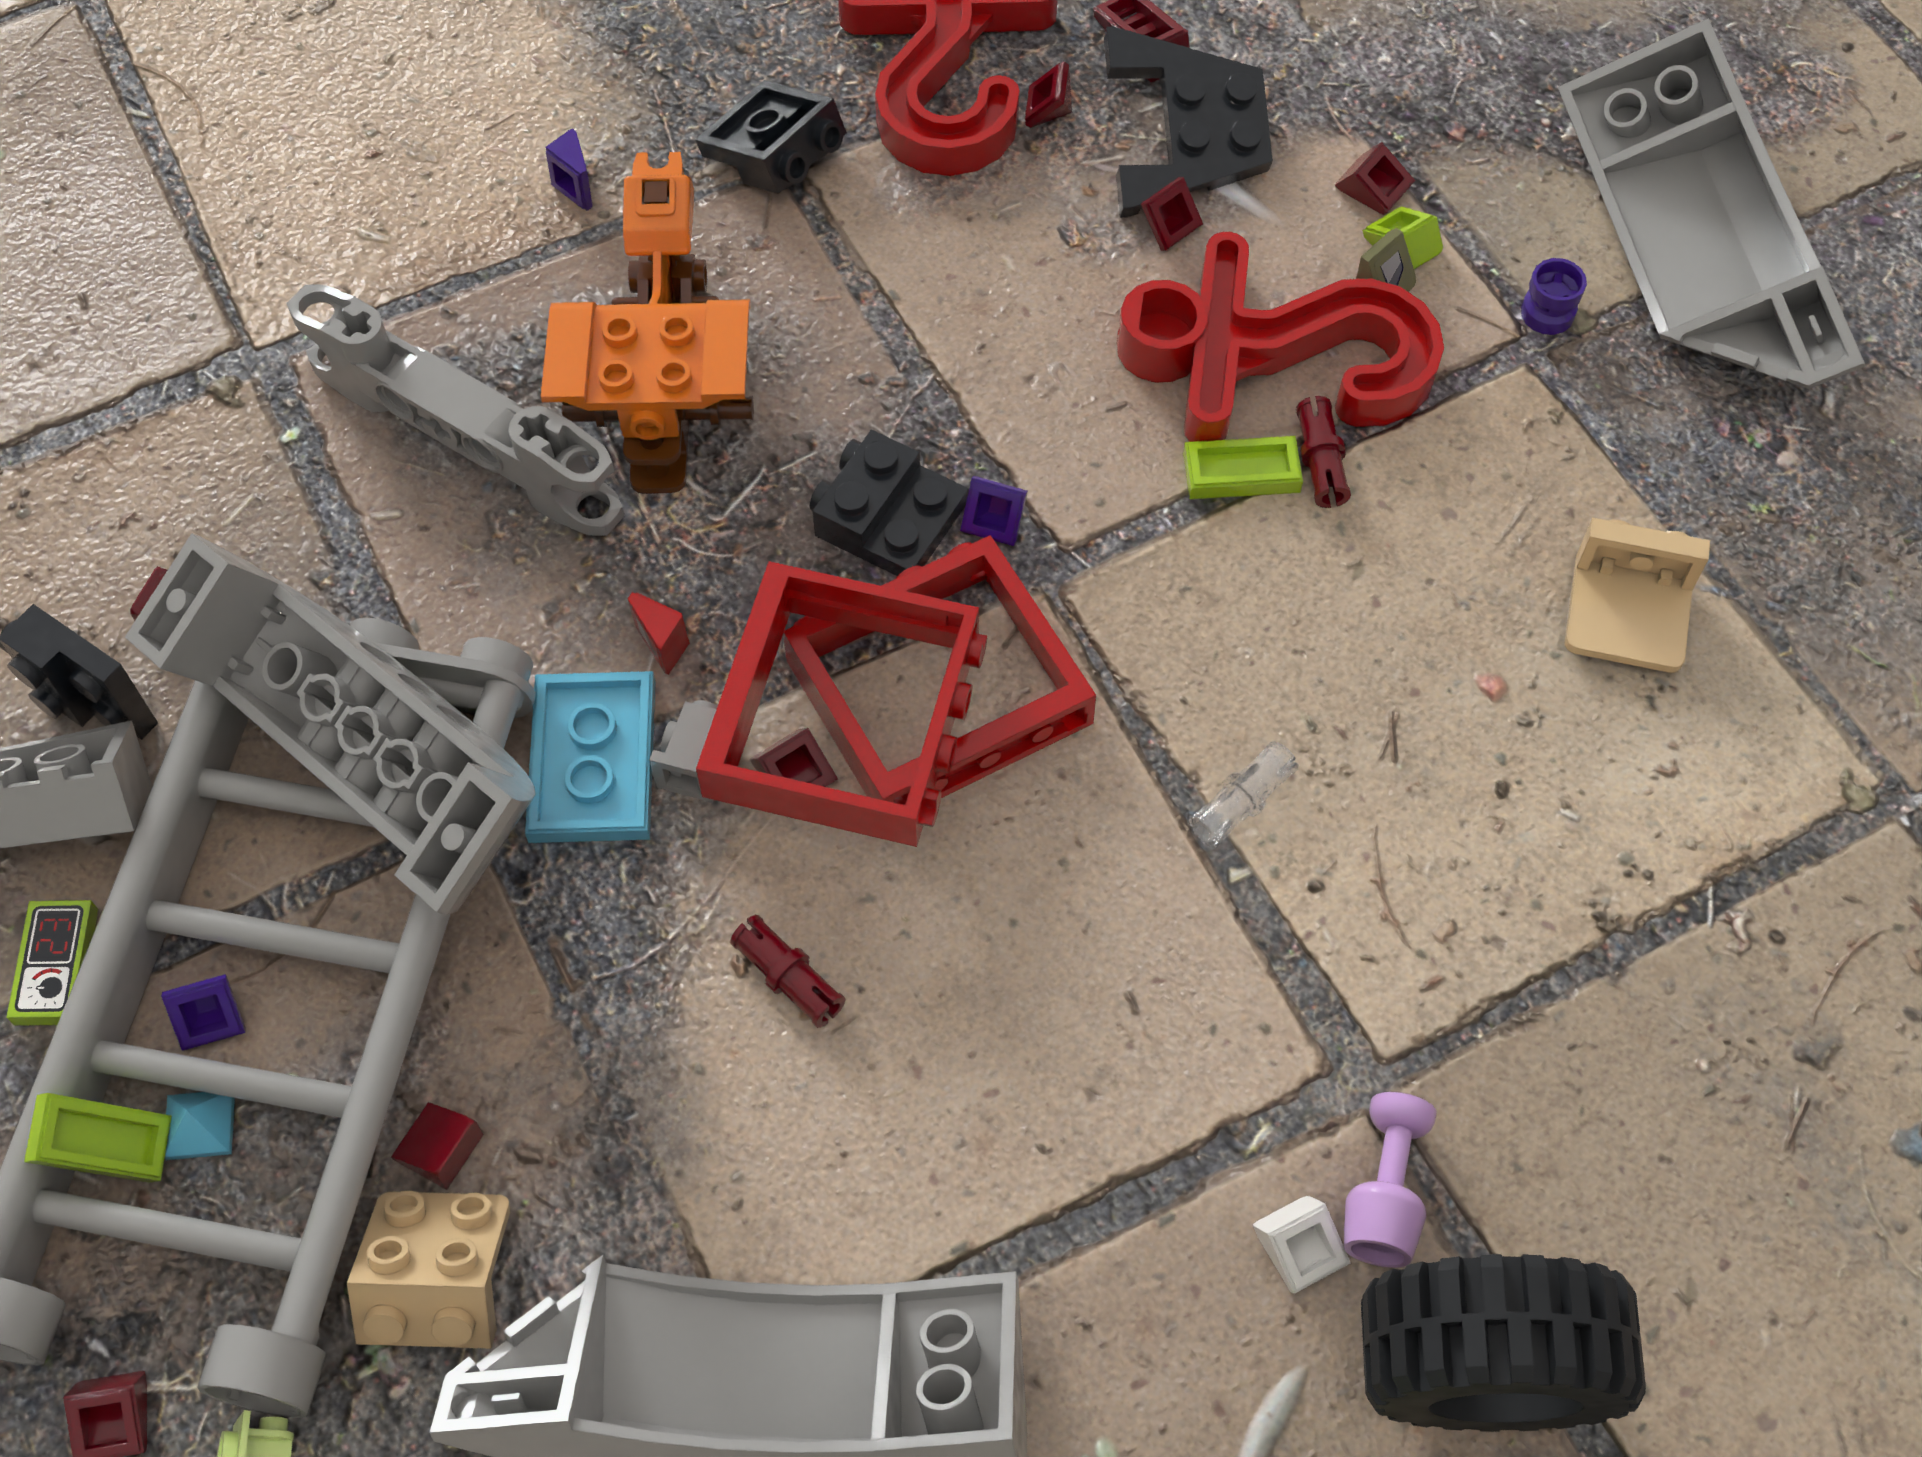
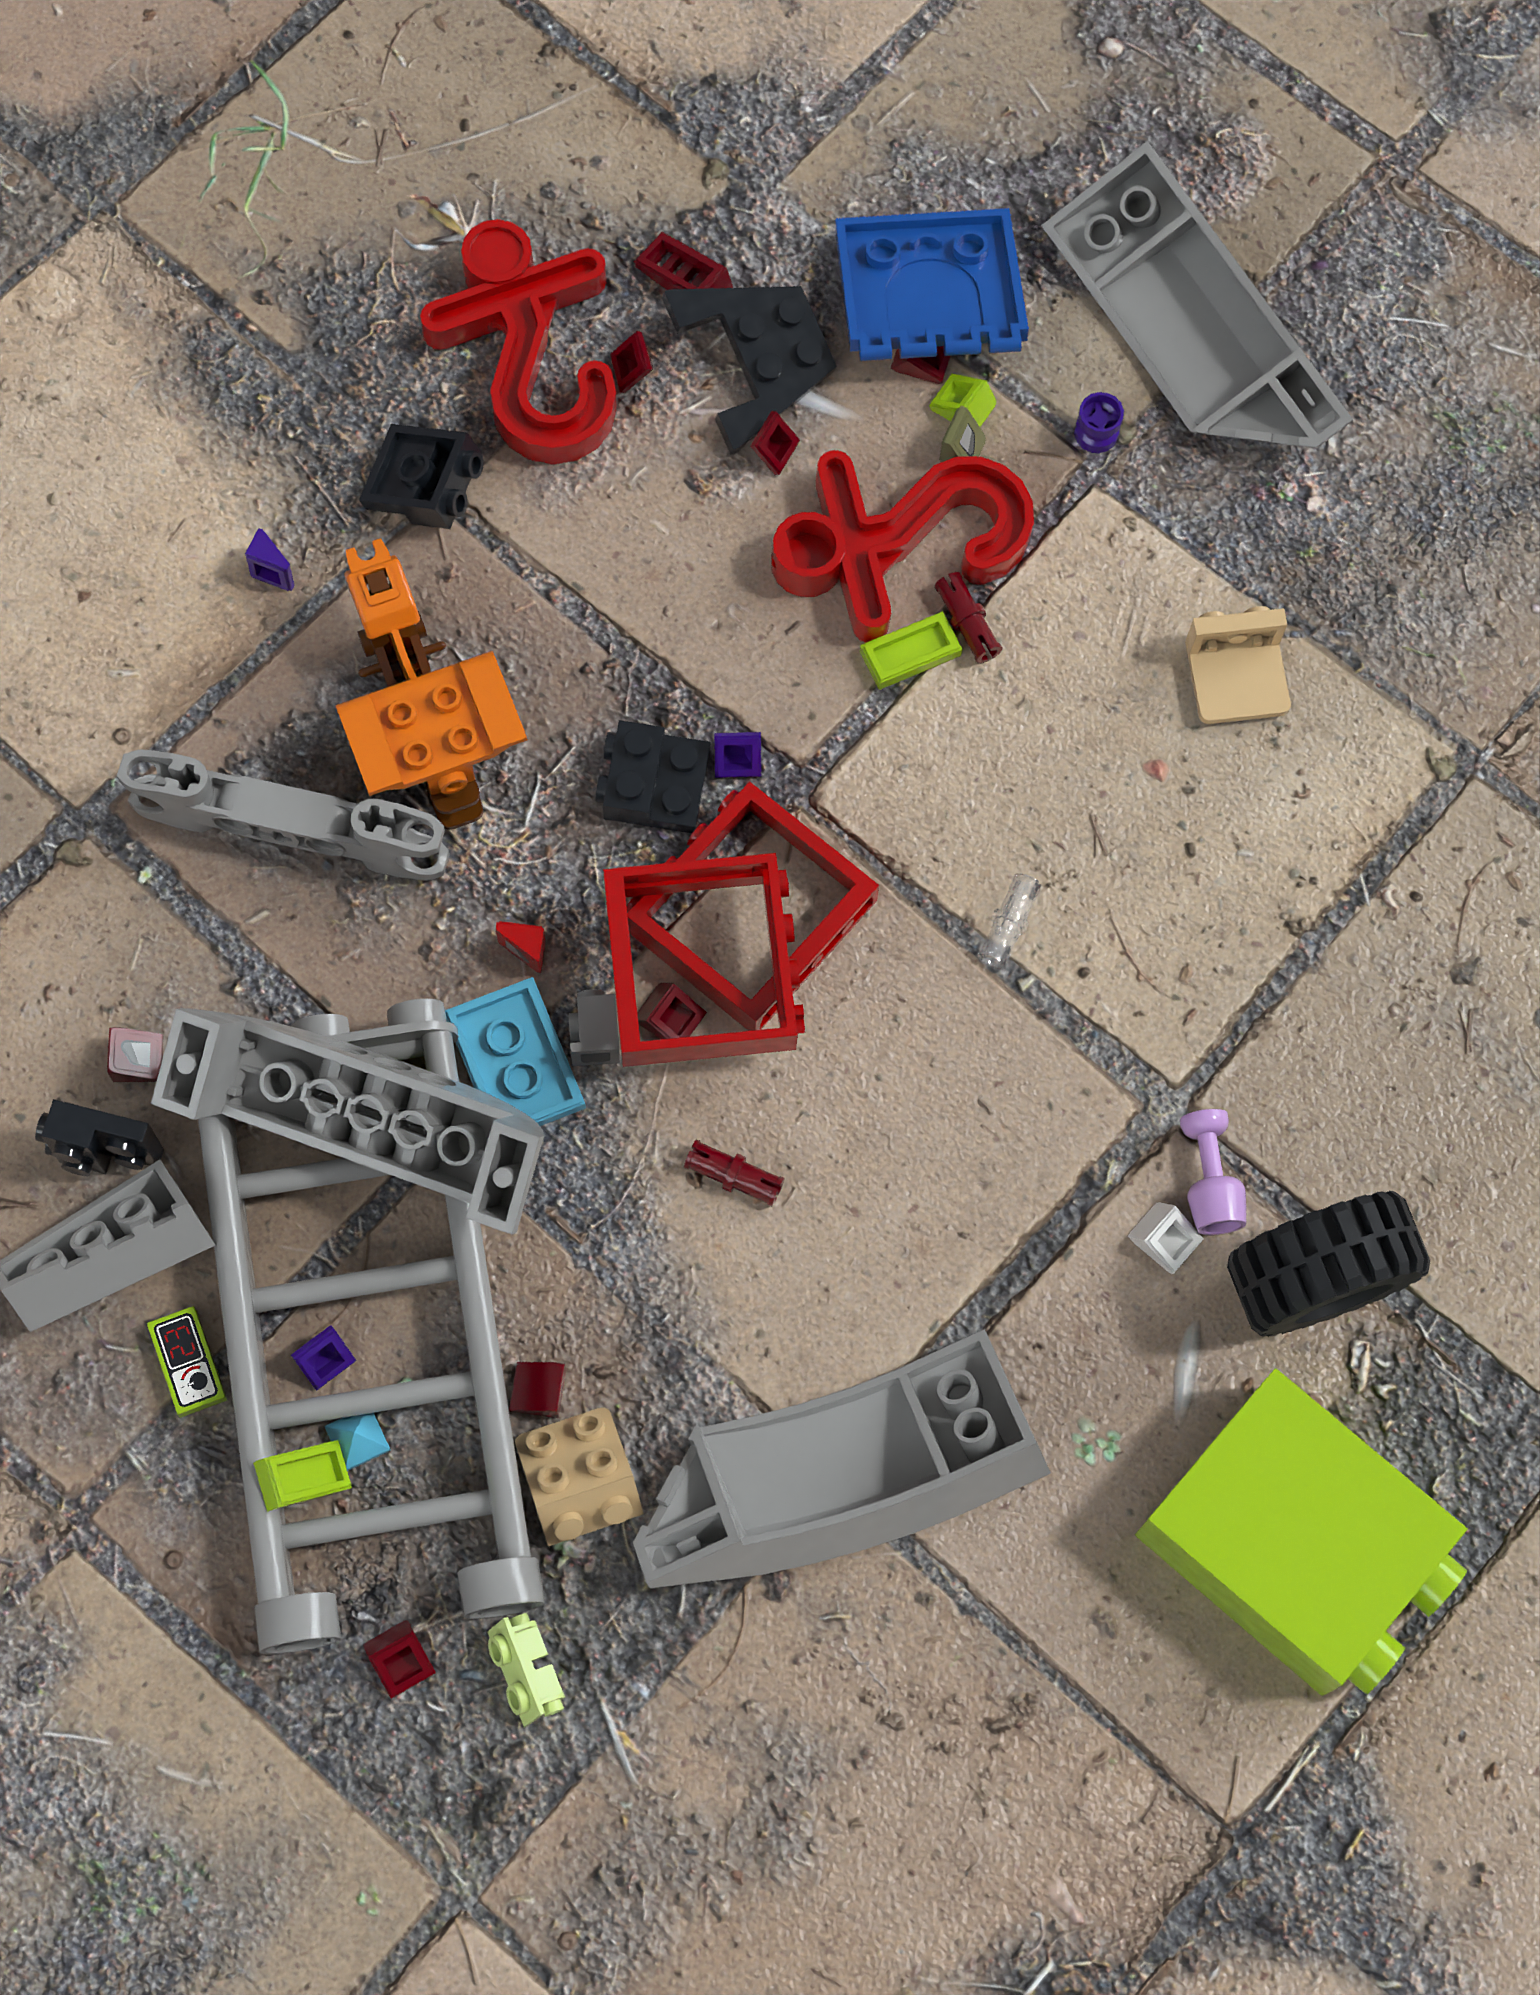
camera: 25 degrees left, 10 degrees up
none -> blue hinge [835,208,1029,361]

